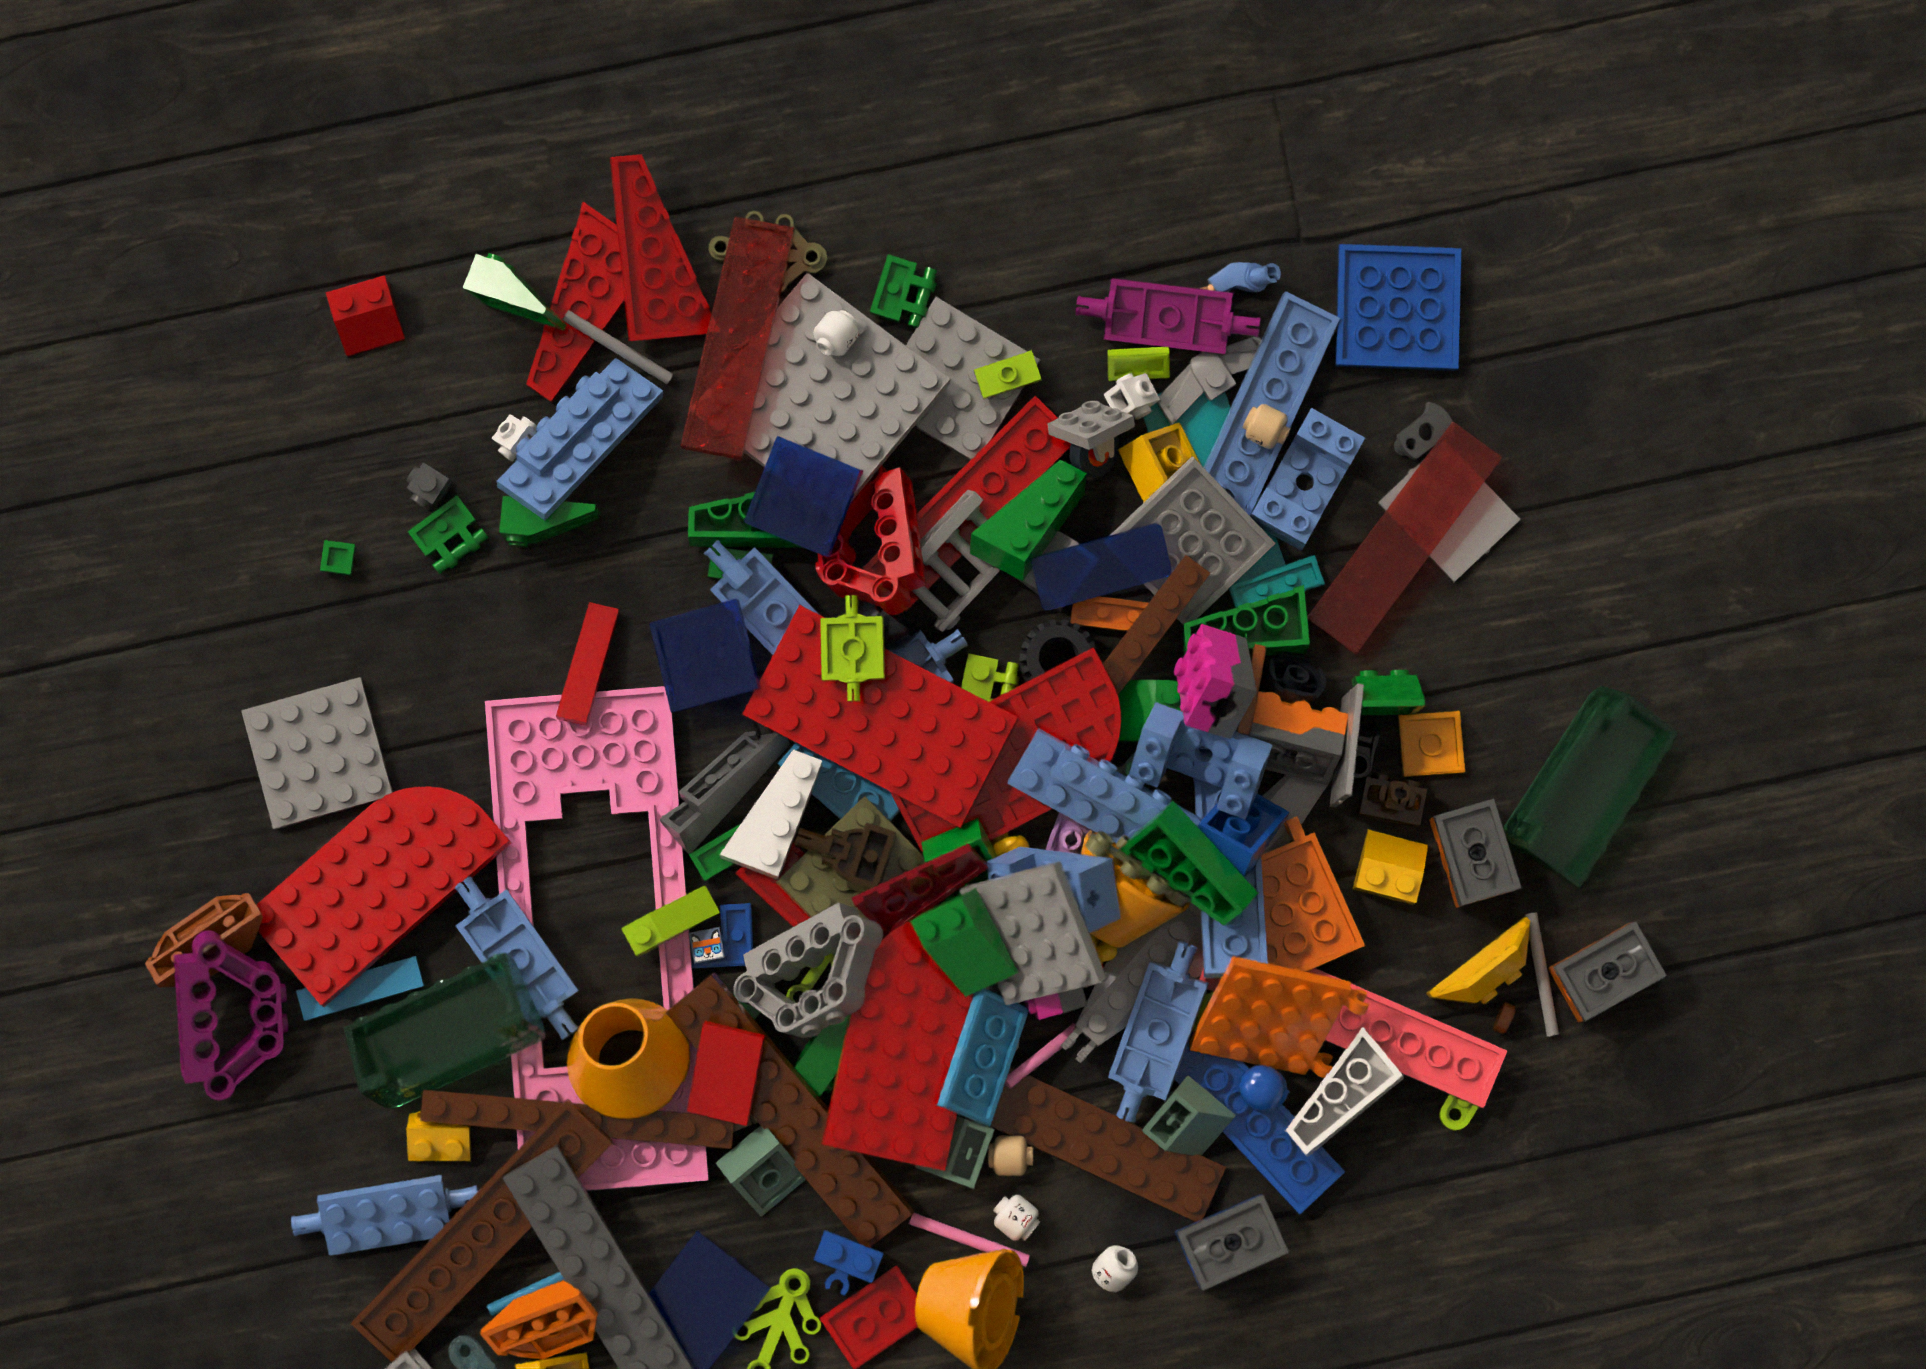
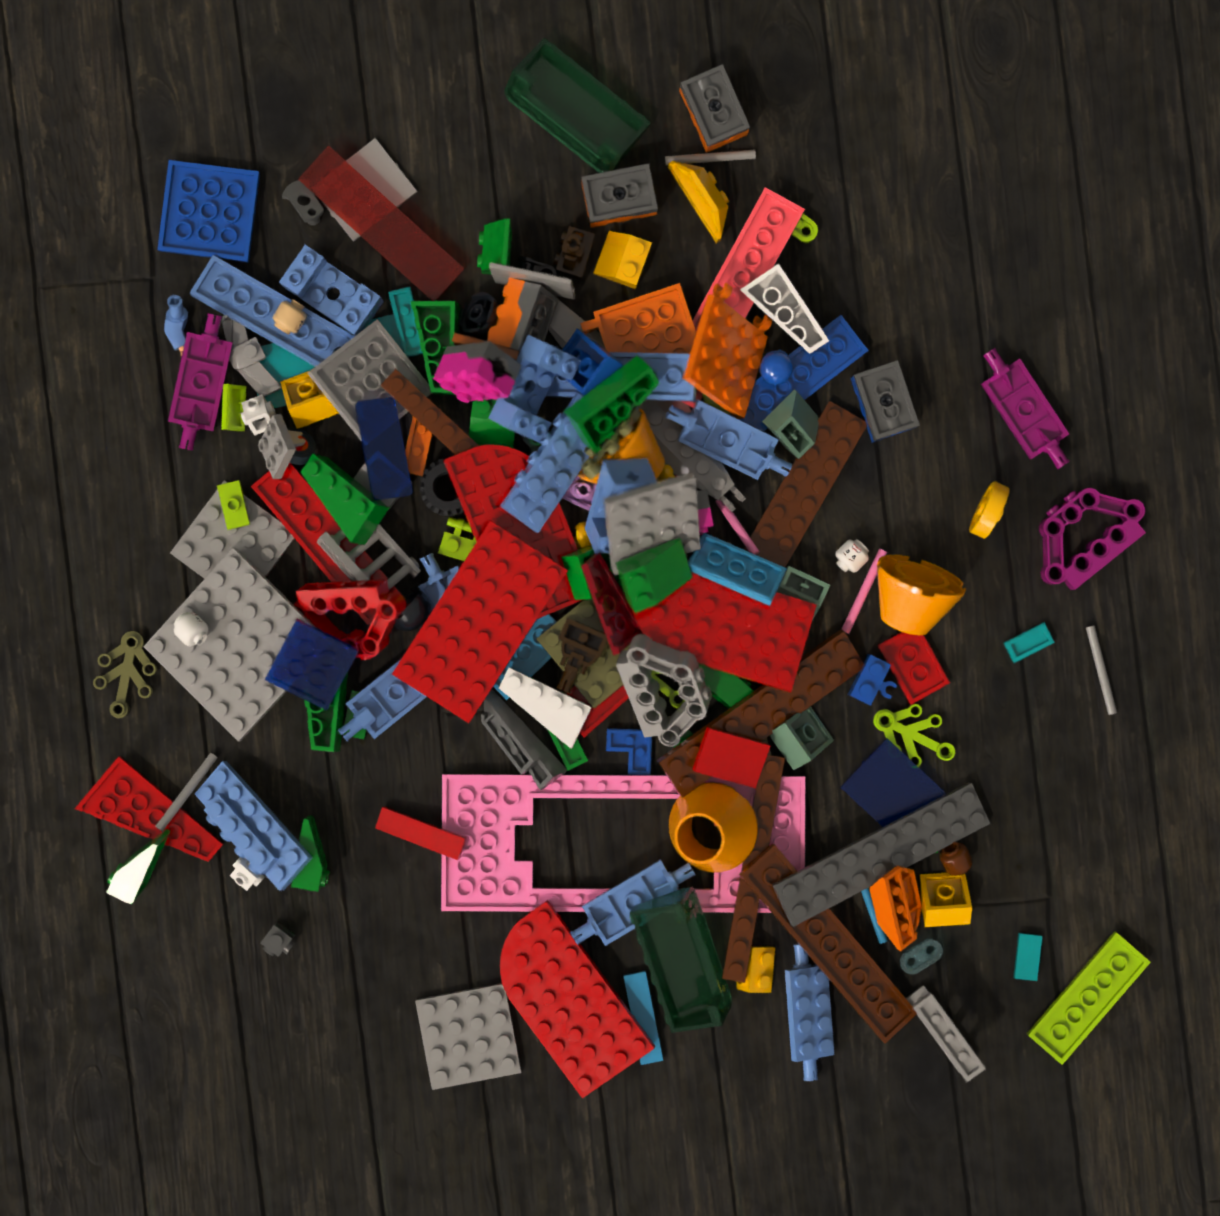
camera: 80 degrees left, 5 degrees up
dark orange wedge [145,893,263,988] -> none
magenta brick [174,930,288,1100] -> none
green plate [320,540,356,576] -> none
red slope [326,275,406,357] -> none
green plate [408,496,489,574] -> none
red wing [610,154,721,341] -> none
lime slope [621,886,720,957] -> none
clear blue plate [649,599,761,713] -> none
clear red plate [681,217,795,460] -> none
tile [689,927,725,964] -> none
lime plate [821,595,885,702] -> none
green plate [870,255,937,329] -> none
tan head [989,1135,1033,1176] -> none
white head [1092,1245,1138,1292] -> none
light orange tile [1398,711,1465,777] -> none
reddish brown tile [1492,1002,1516,1034] -> none

